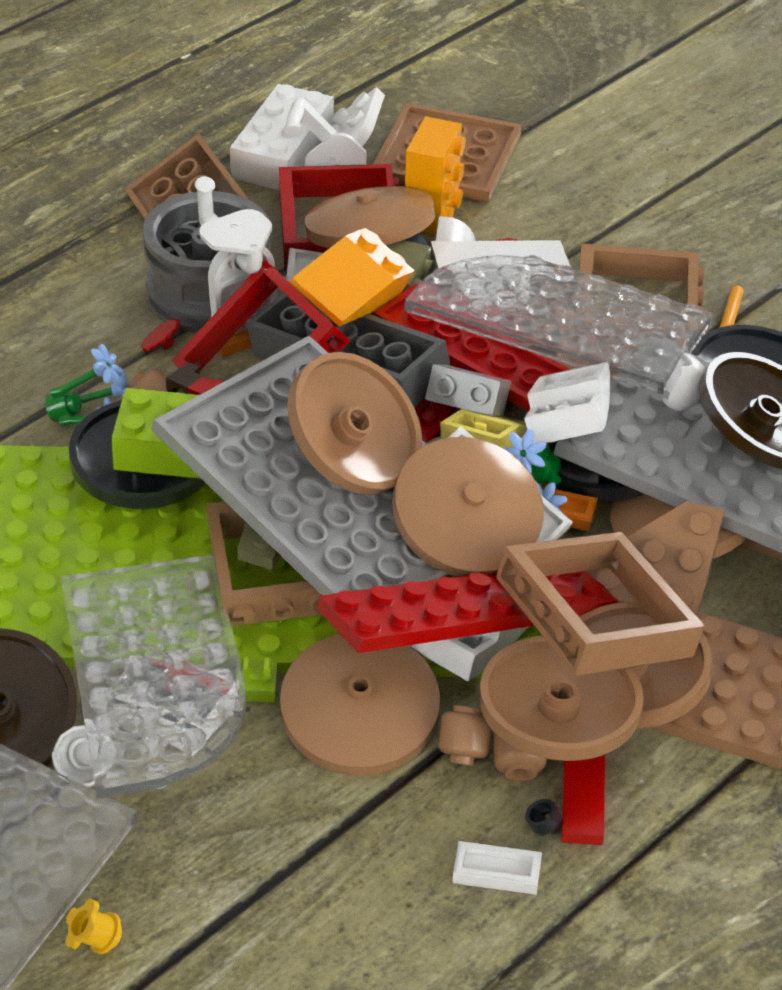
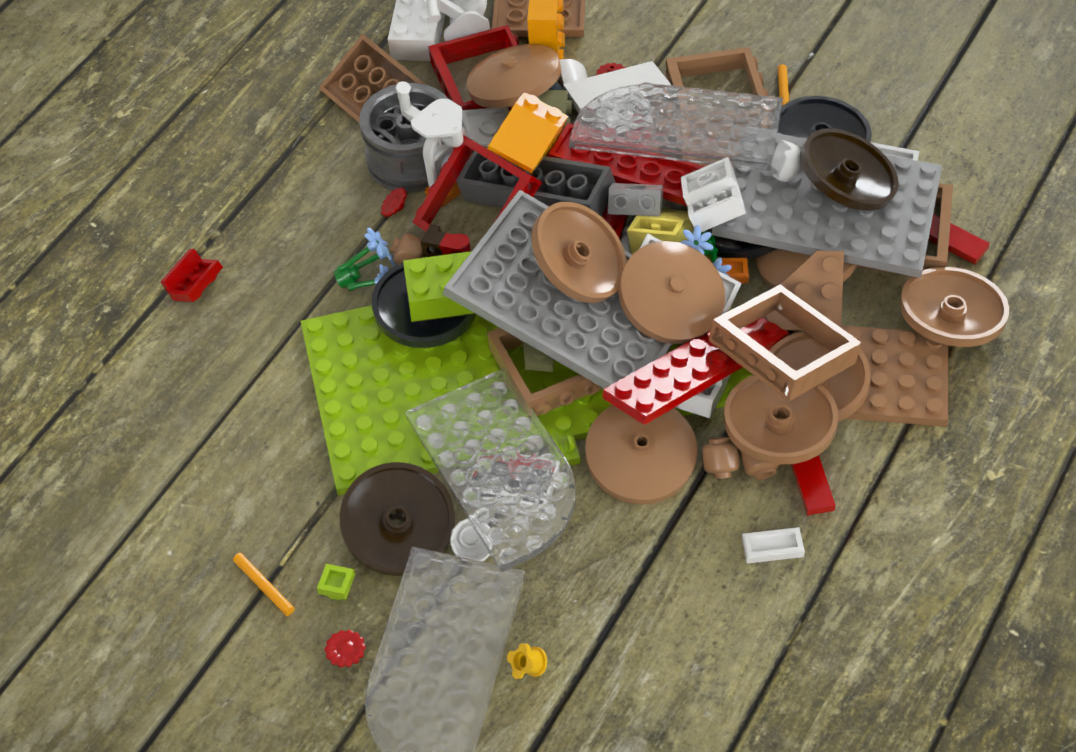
camera: 10 degrees left, 10 degrees up
black hinge [525,799,562,836] -> none

